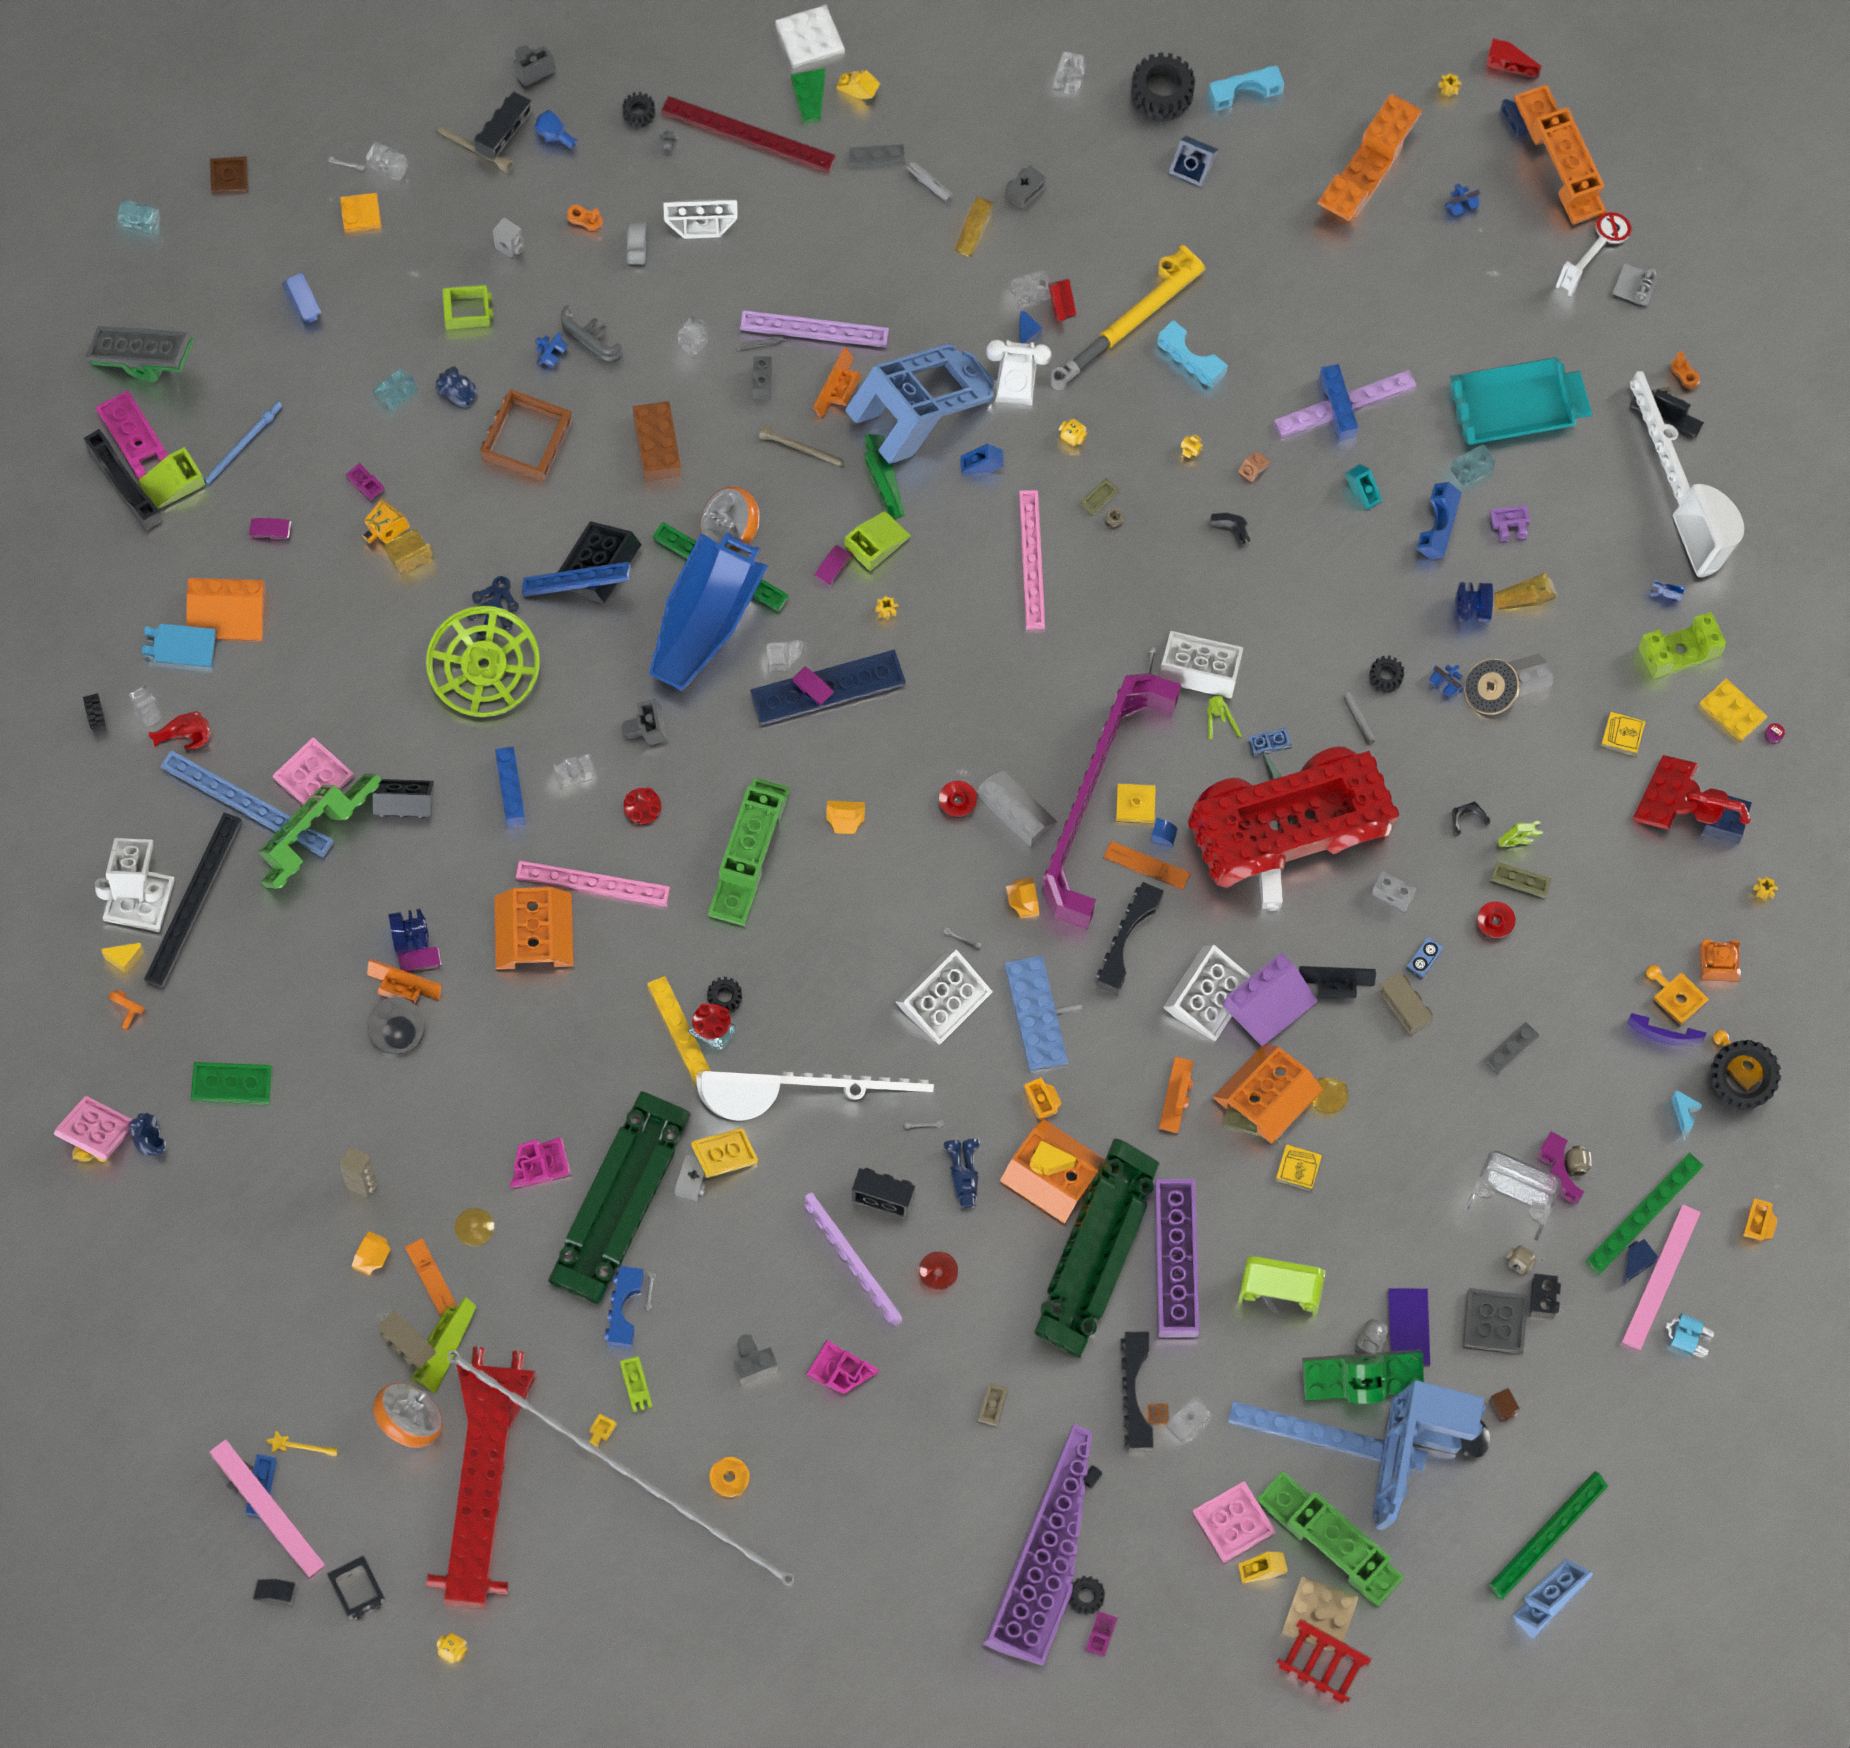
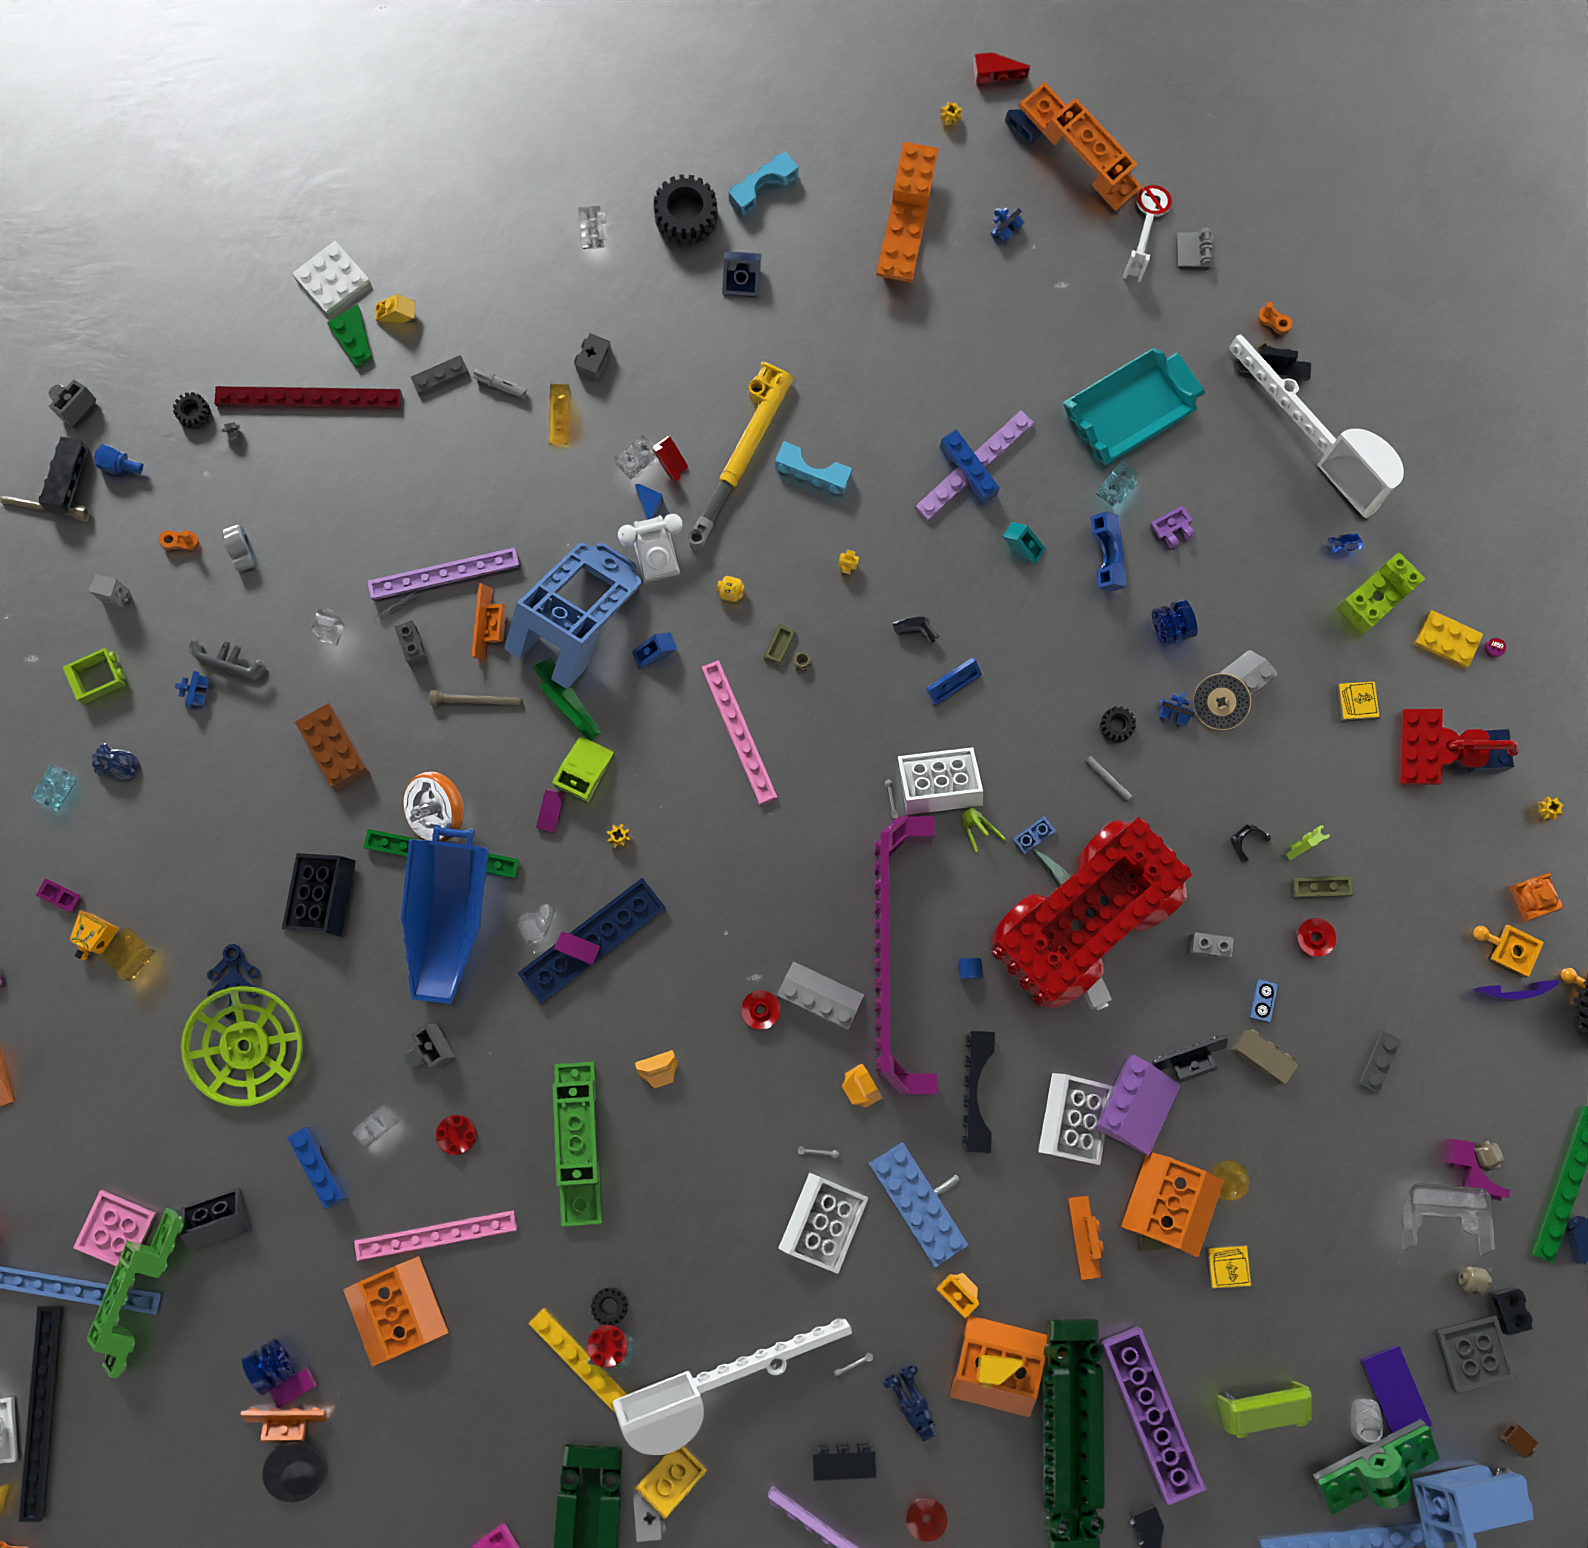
camera: 20 degrees left, 10 degrees up
dark orange window [480,389,573,482] -> none
blue tile [522,562,631,597] -> none
white wedge [664,199,738,238] -> none
orange piece [1104,841,1190,890] -> none
yellow plate [1116,784,1156,823] -> none
nougat bracket [1238,451,1271,482] -> none
clear yellow slope [1494,572,1558,610] -> none
medium azure slope [1672,1091,1702,1134] -> none
none -> blue plate [926,657,982,705]

